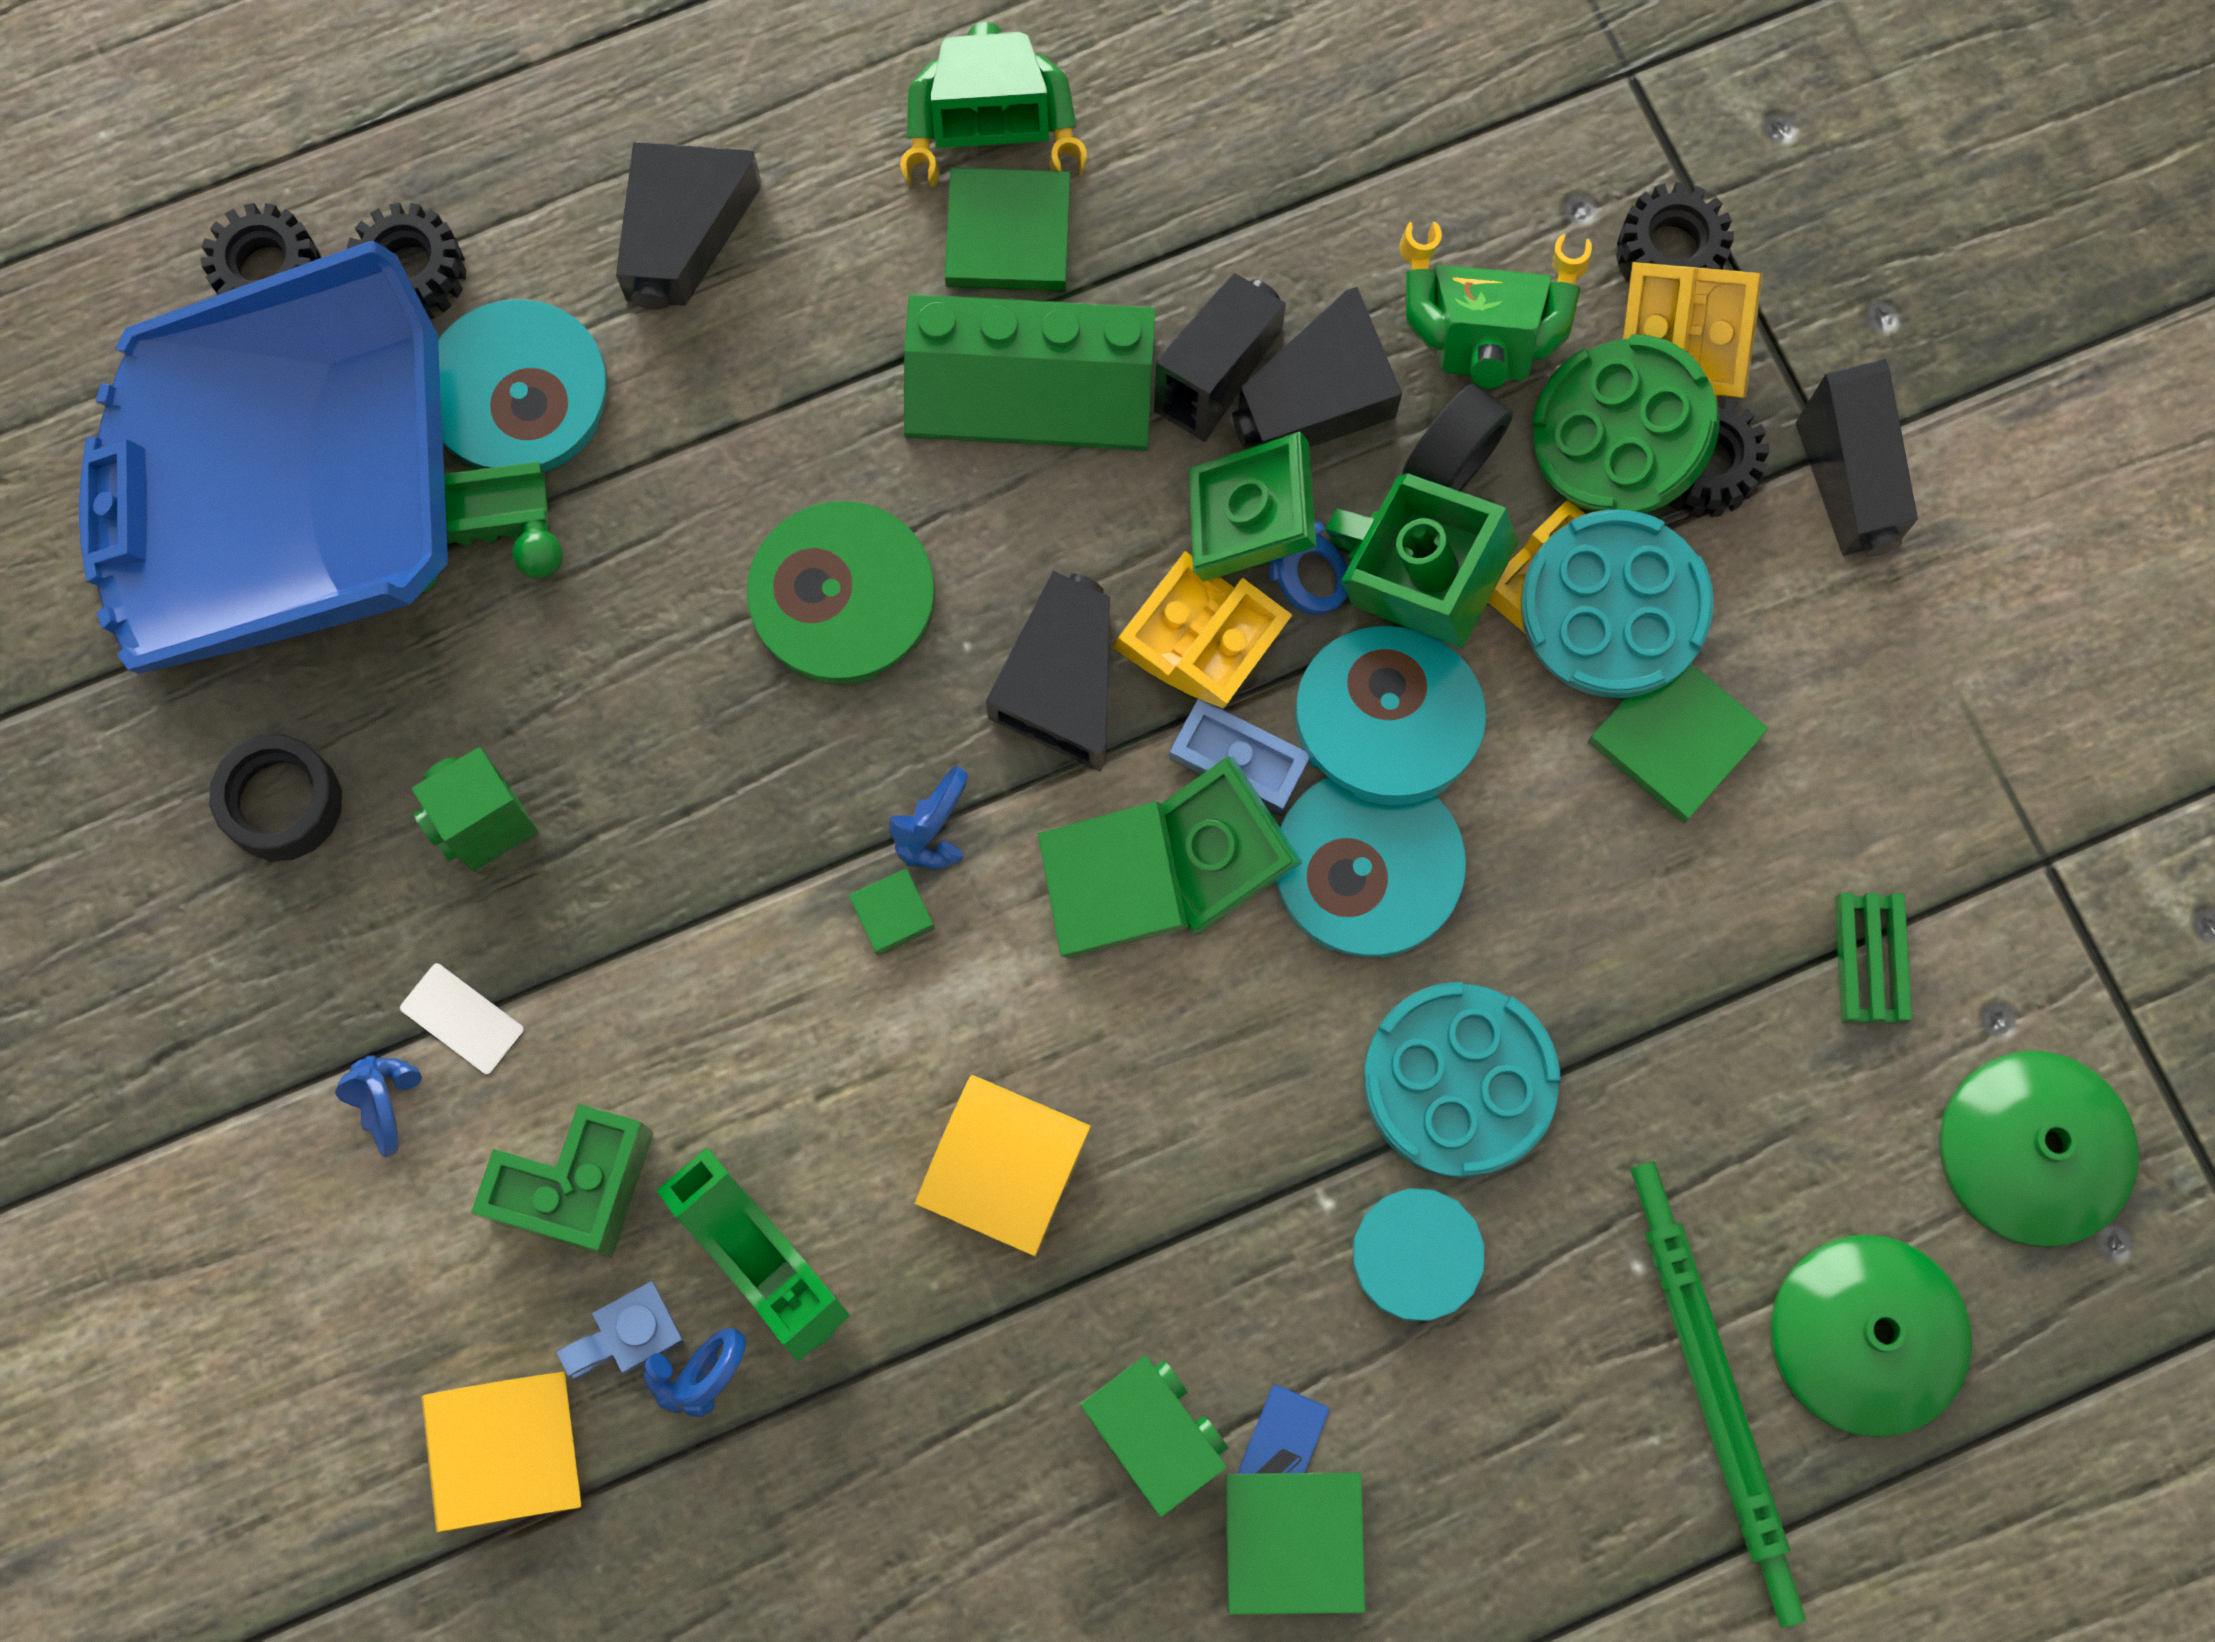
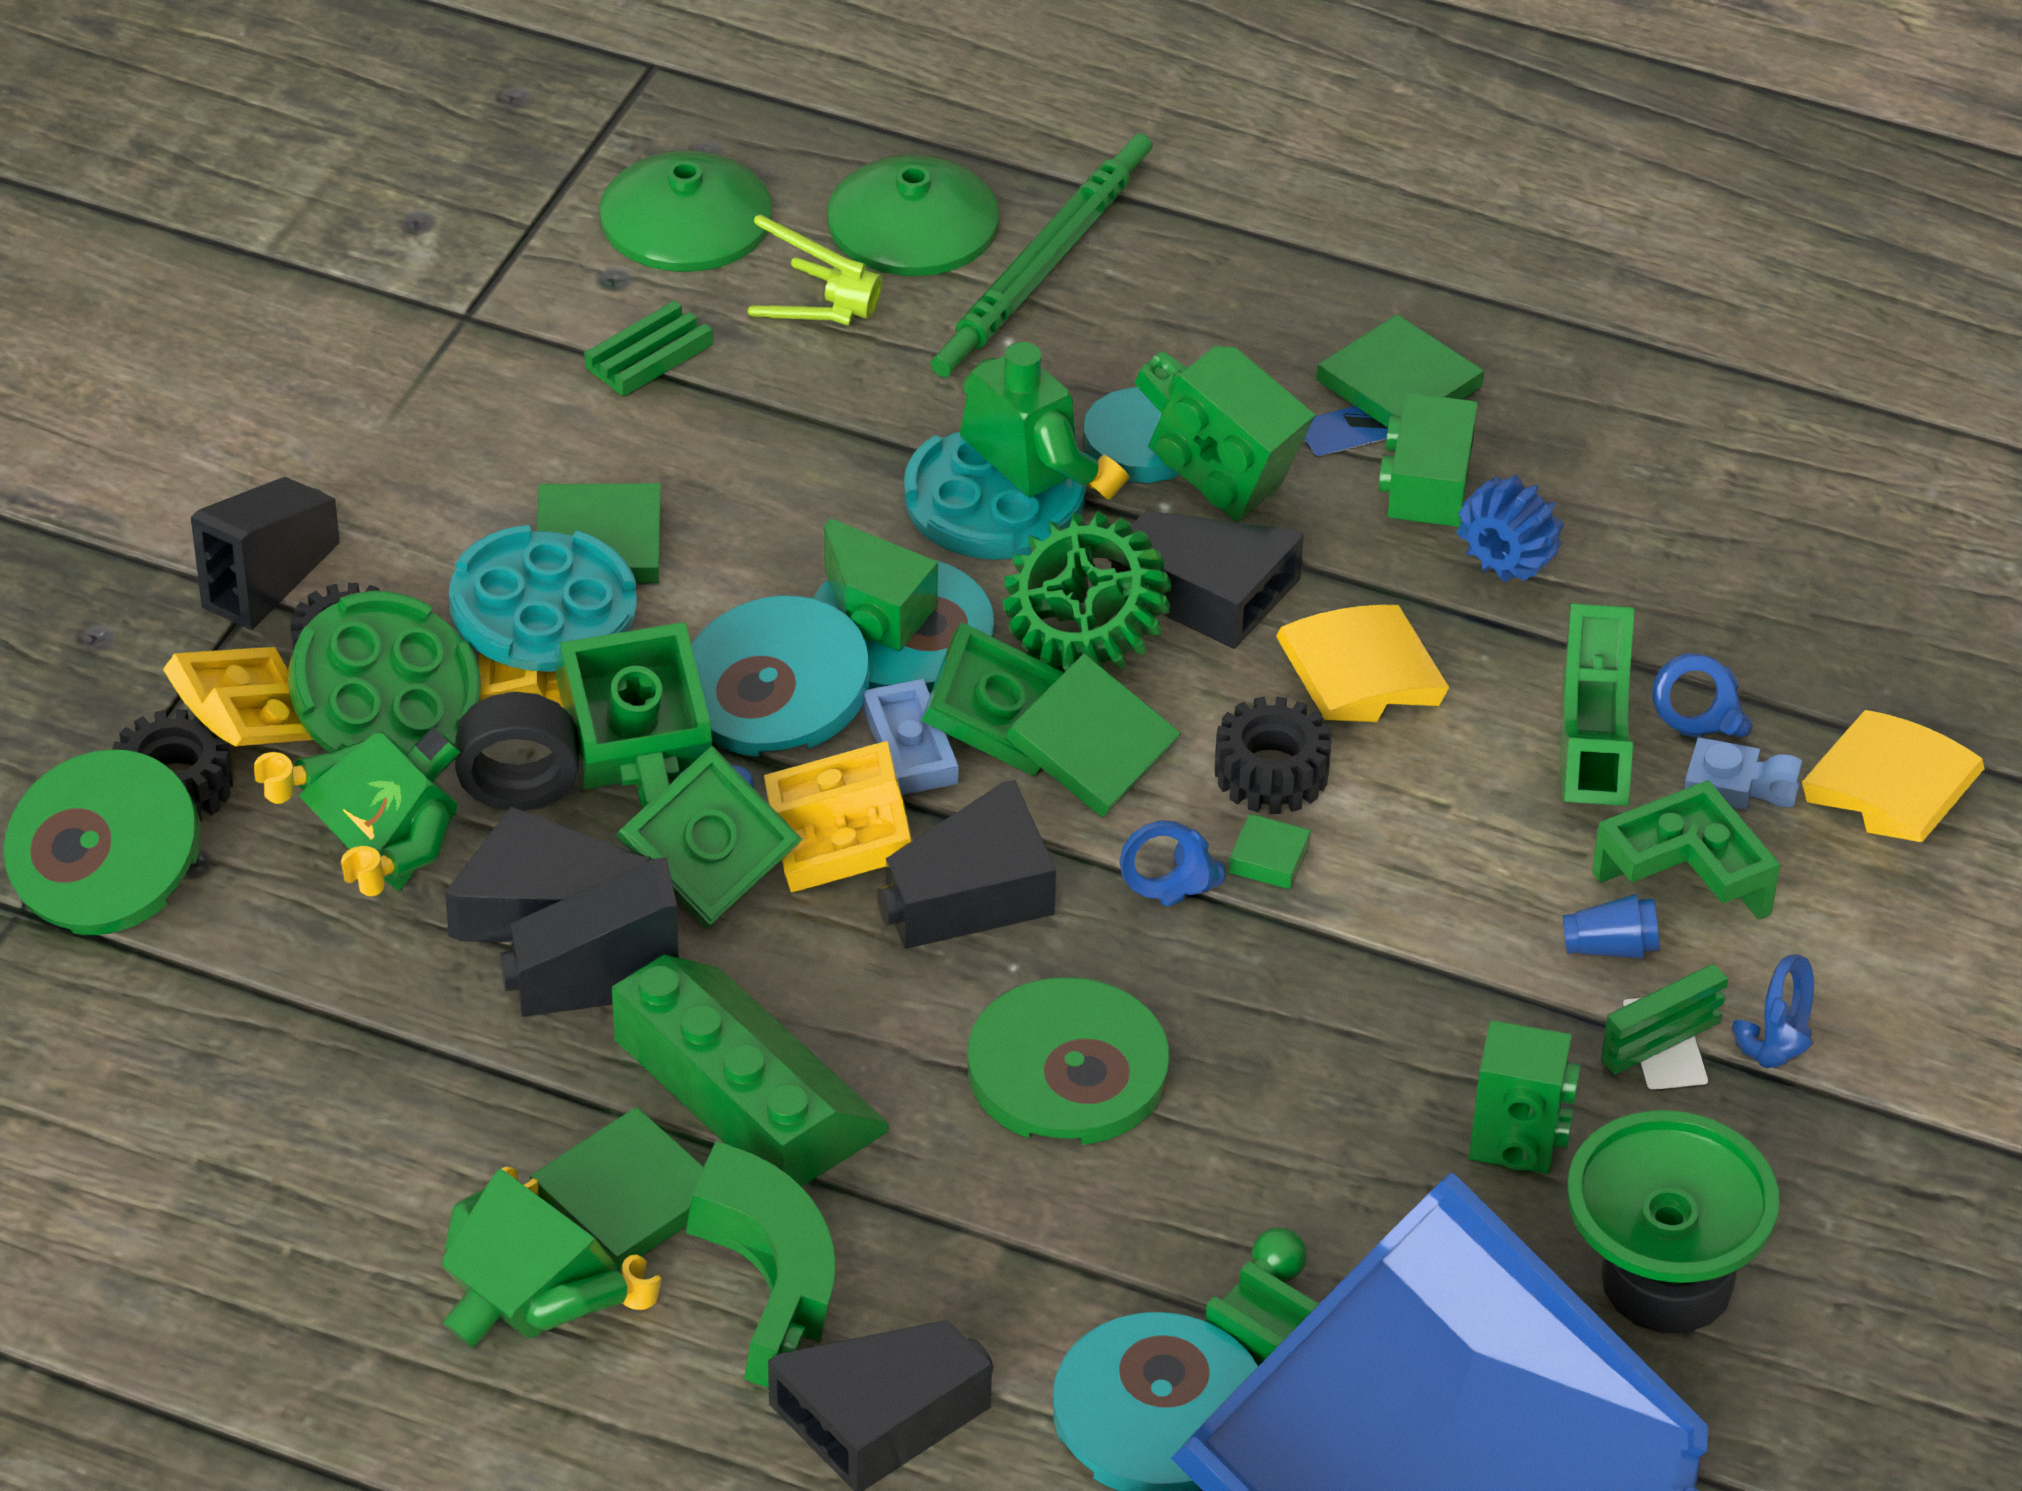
camera: 135 degrees left, 30 degrees down
none -> green tile [4,750,201,935]
none -> green arch [686,1141,835,1388]
none -> lime plant [747,215,883,326]
none -> green slope [824,518,938,652]
none -> green torso [960,342,1130,500]
none -> green gear [1002,511,1171,672]
none -> black slope [1108,511,1304,649]
none -> green hinge [1134,346,1316,522]
none -> black tyre [1214,696,1332,814]
none -> blue gear [1456,474,1565,583]
none -> blue cone [1562,894,1660,959]
none -> green dish [1567,1110,1780,1283]
none -> green tile [1601,964,1729,1075]

